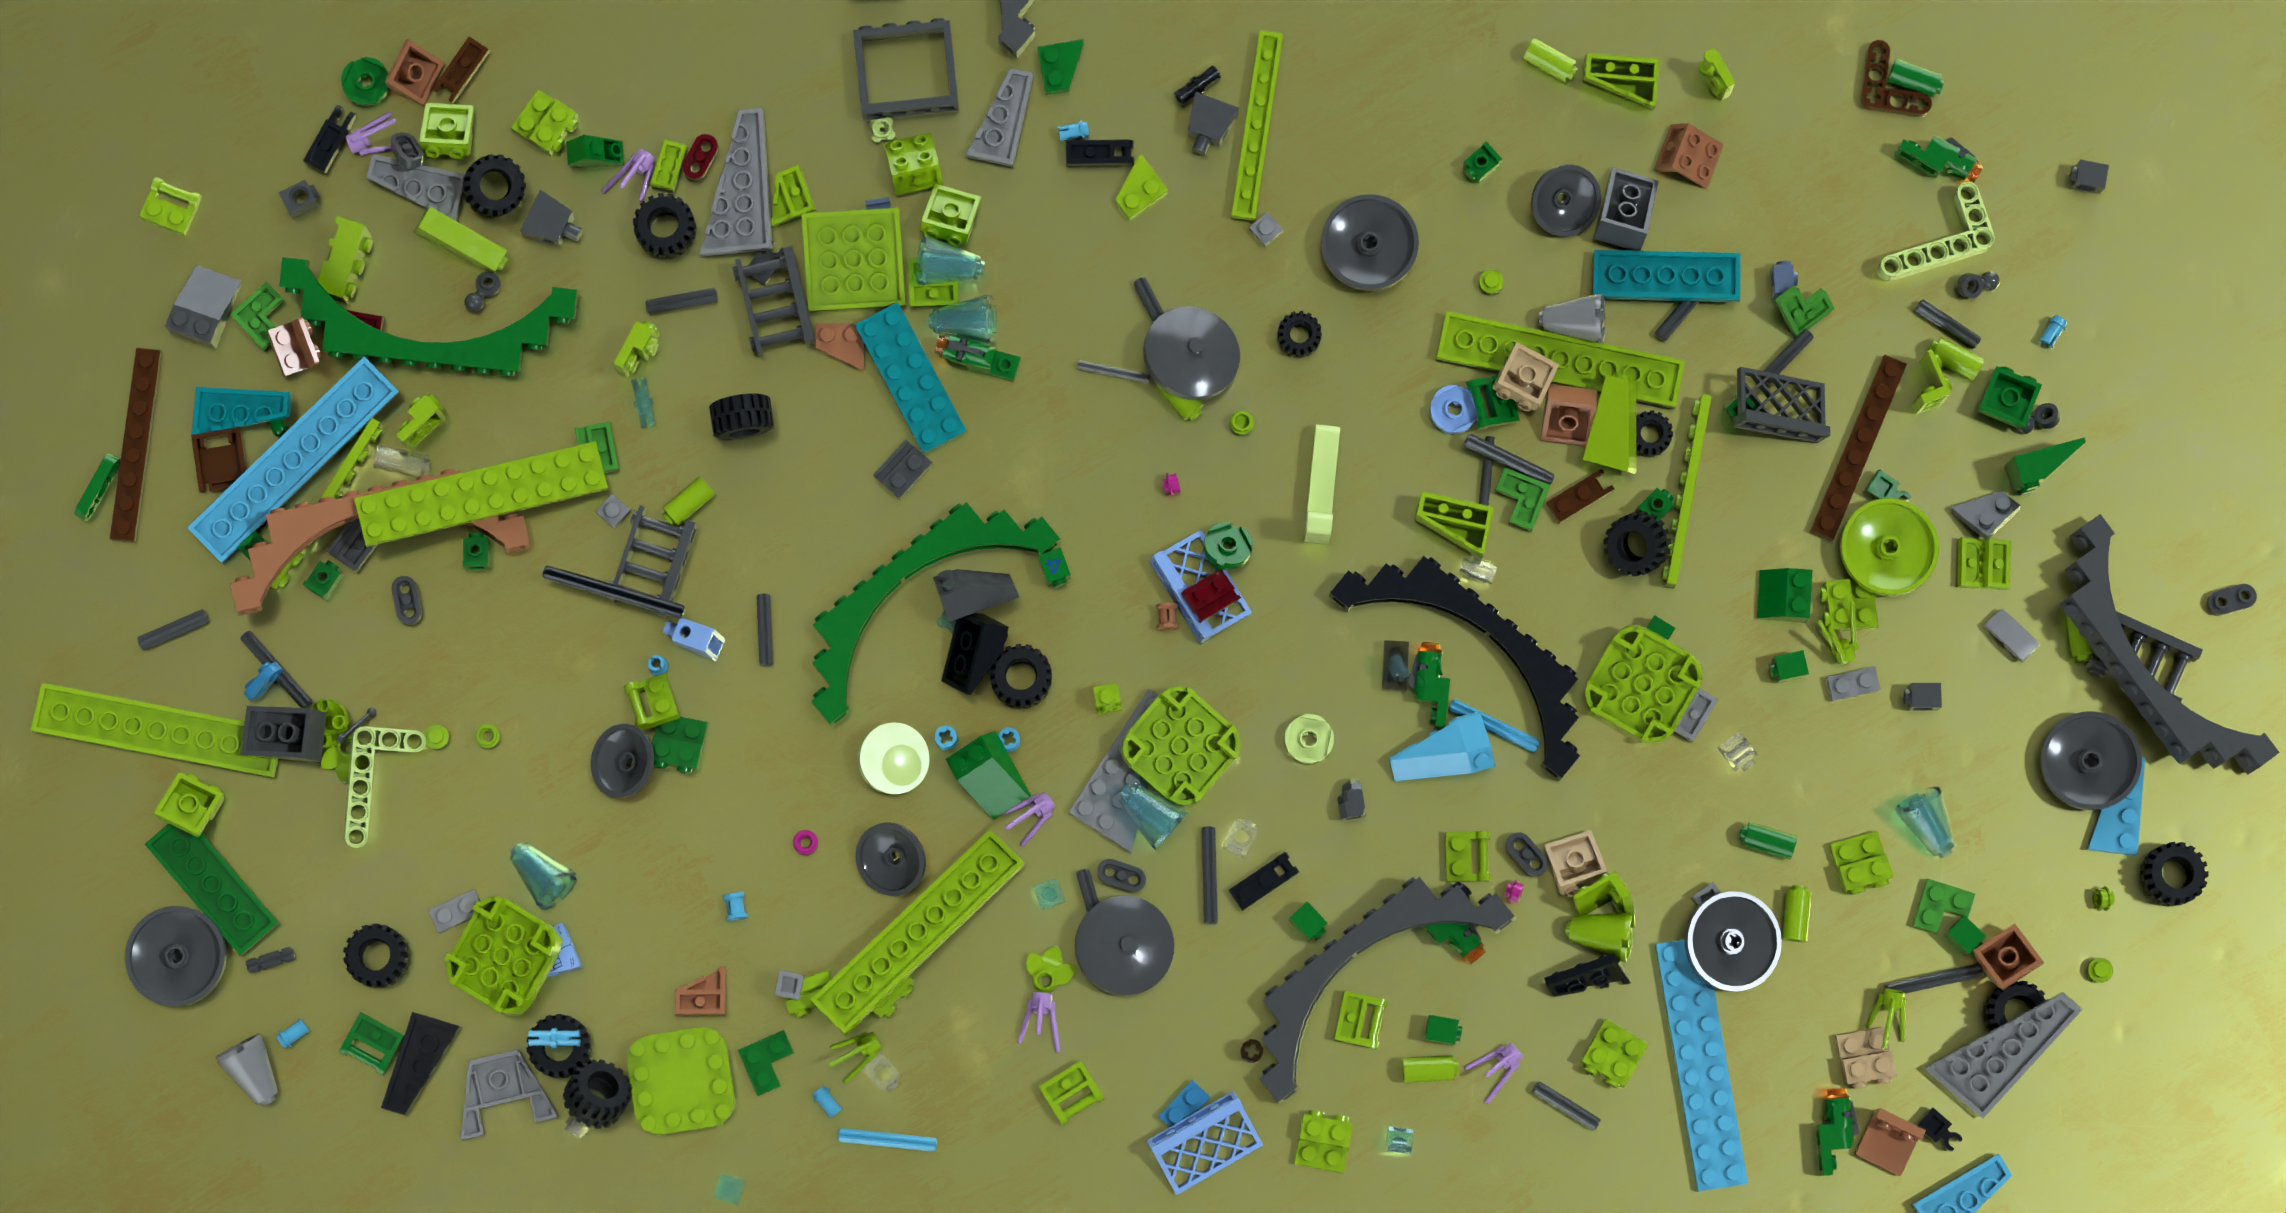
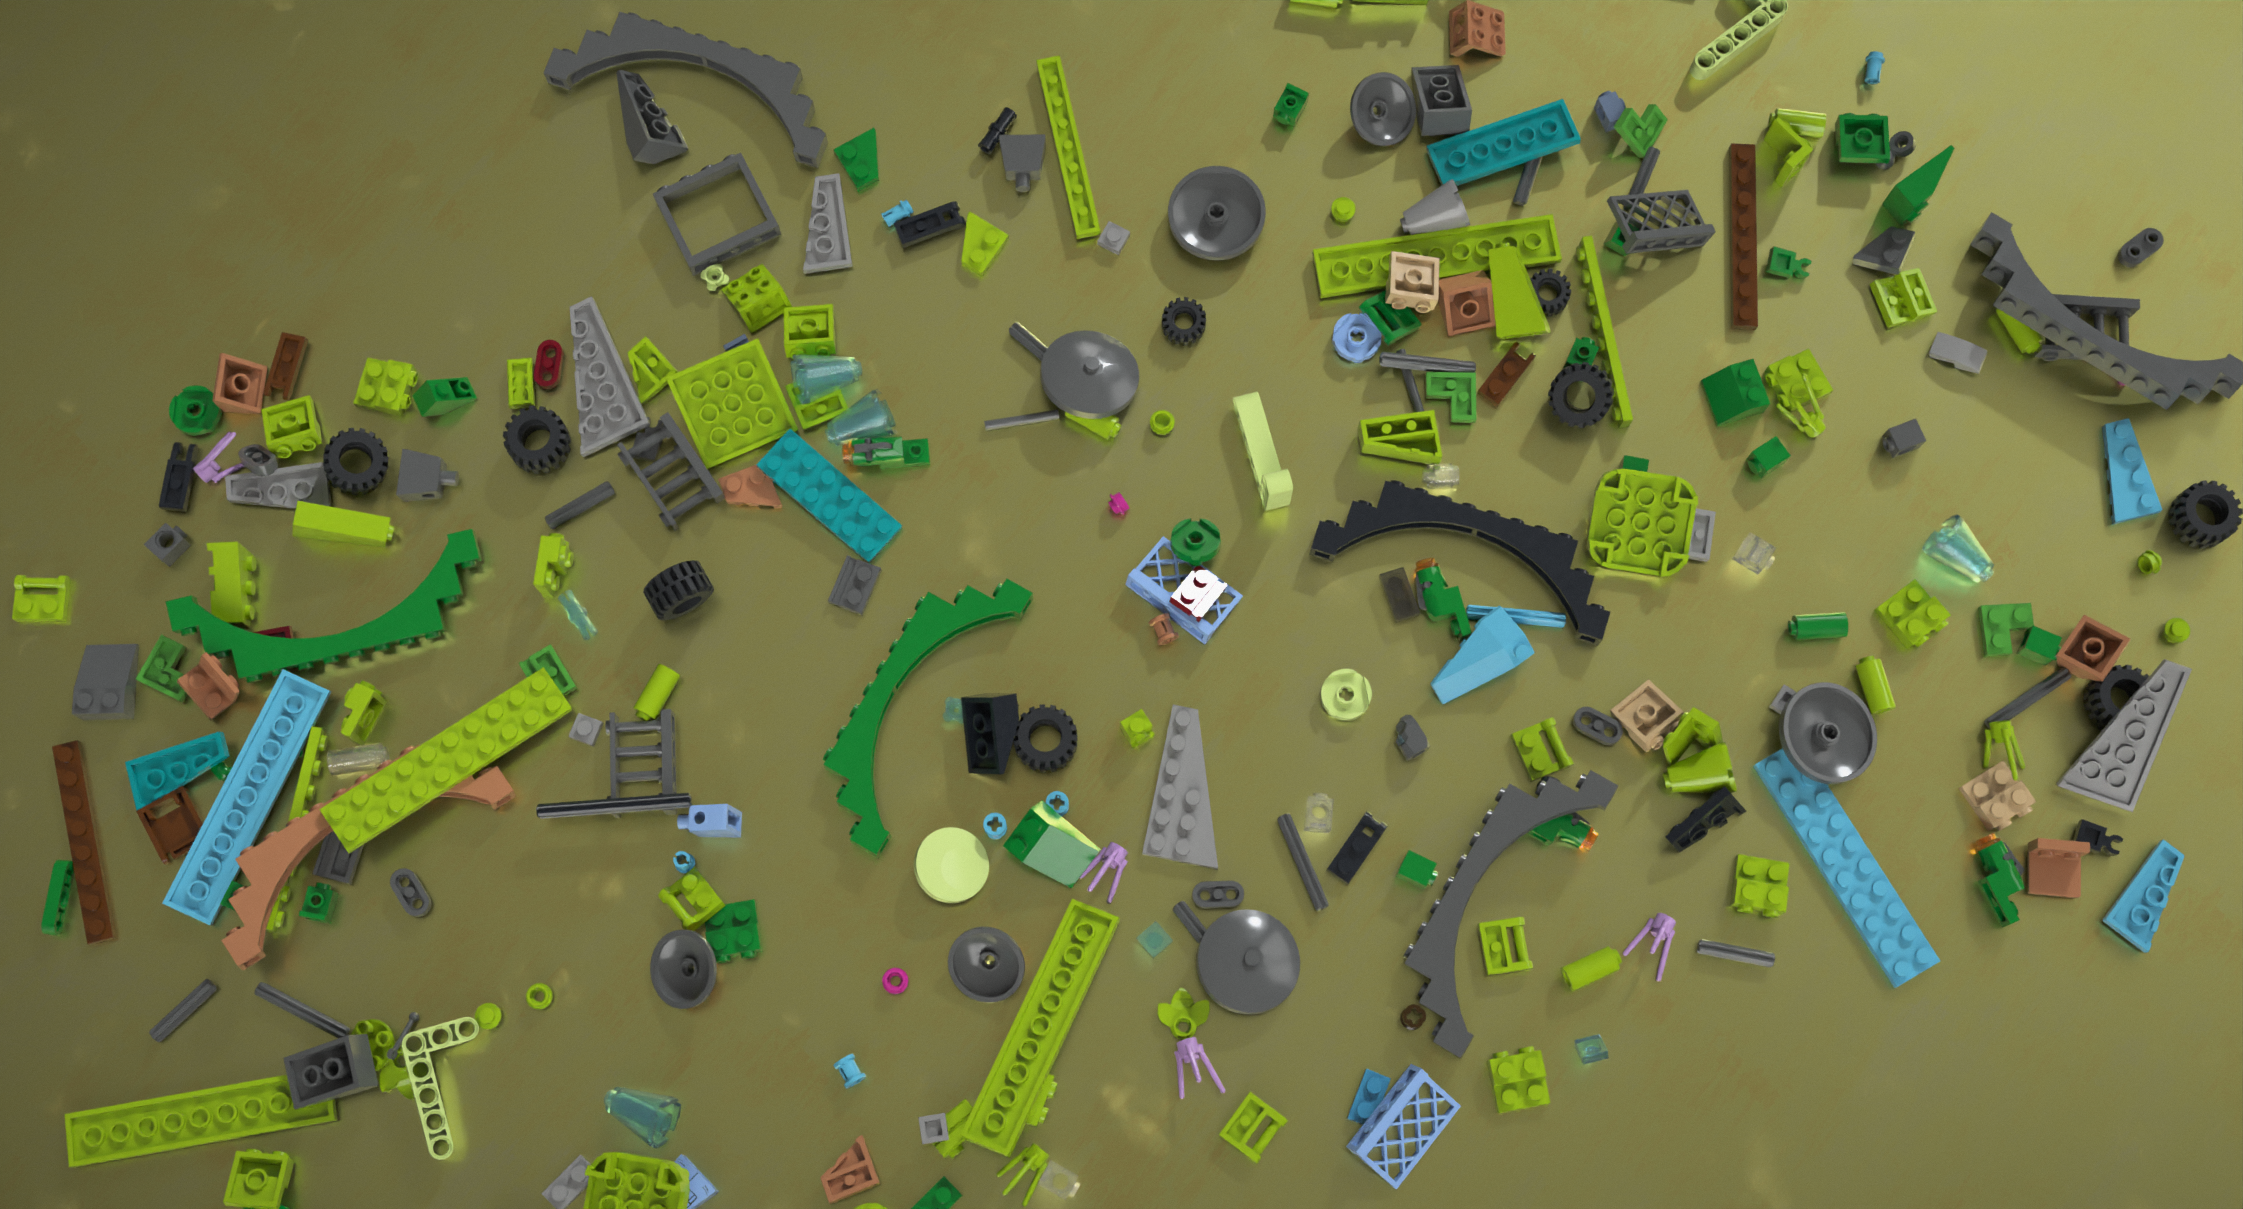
camera: 20 degrees left, 5 degrees down
dark azure plate [244,662,283,702] -> none
green brick [463,533,491,570] -> none
dark grey plate [464,272,500,312] -> none
lavender plant [602,149,655,201] -> none
dark grey axle [757,593,773,666] -> none
dark grey slope [933,569,1019,622] -> none
green brick [1038,547,1071,588] -> none
clear light blue cone [1119,783,1188,850] -> none
lime plate [1120,686,1240,806] -> none
clear light blue plate [1387,653,1411,683] -> none
green brick [1424,1015,1462,1046] -> none
dark pink plate [1504,880,1524,904] -> none
light grey plate [1826,666,1881,702] -> none
lime dish [1840,498,1939,596] -> none
dark grey axle [1915,299,1981,349] -> none
dark grey plate [1957,271,2000,298] -> none
dark grey dish [2040,711,2142,811] -> none

